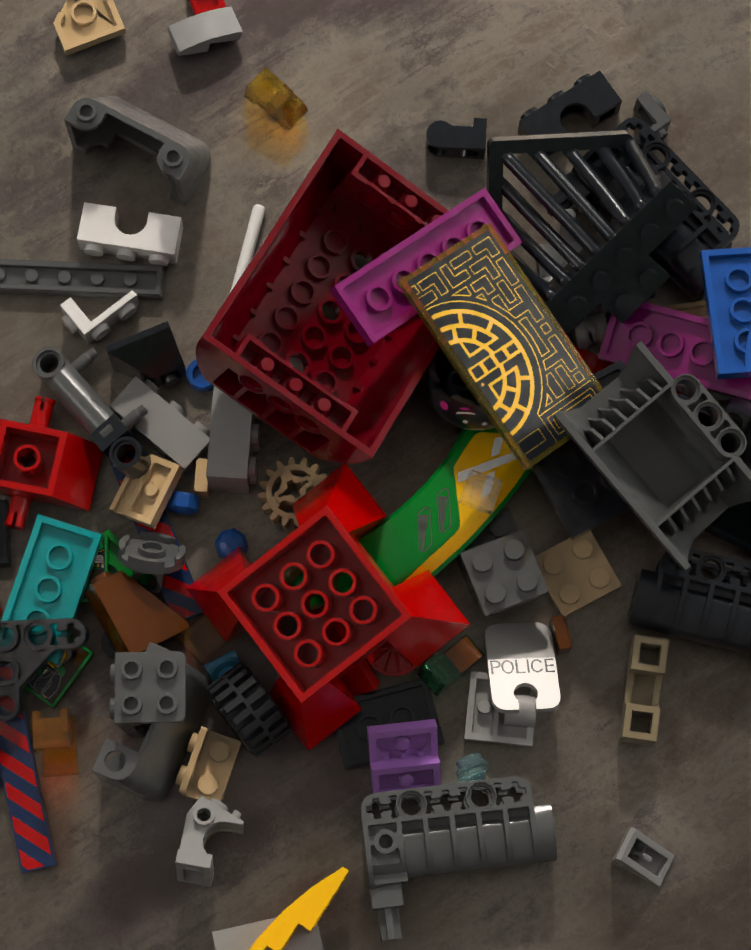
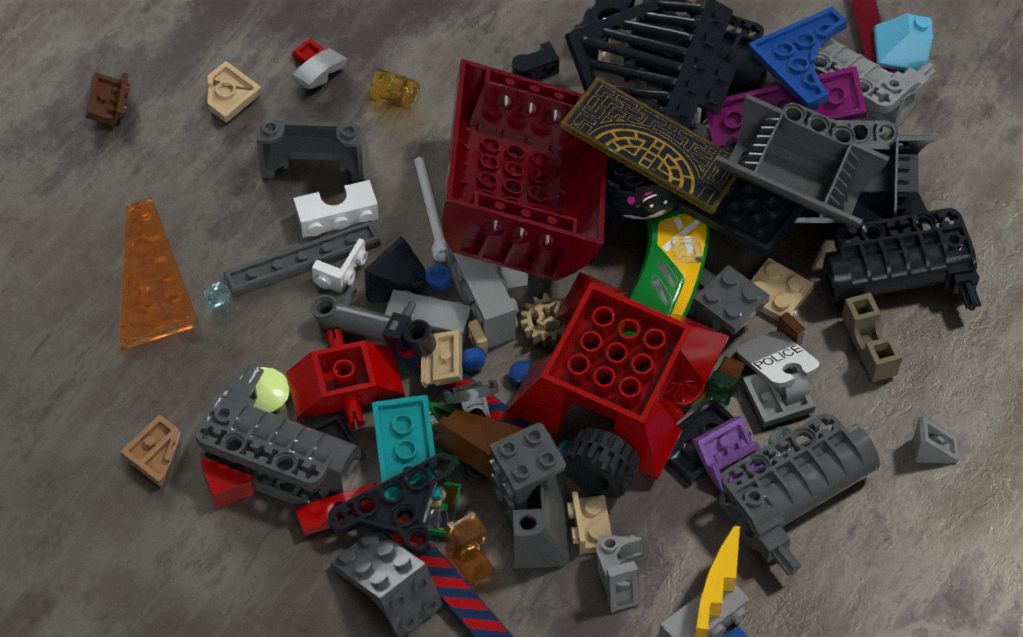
camera: 25 degrees left, 20 degrees down
magenta plate [330,187,523,347] -> none

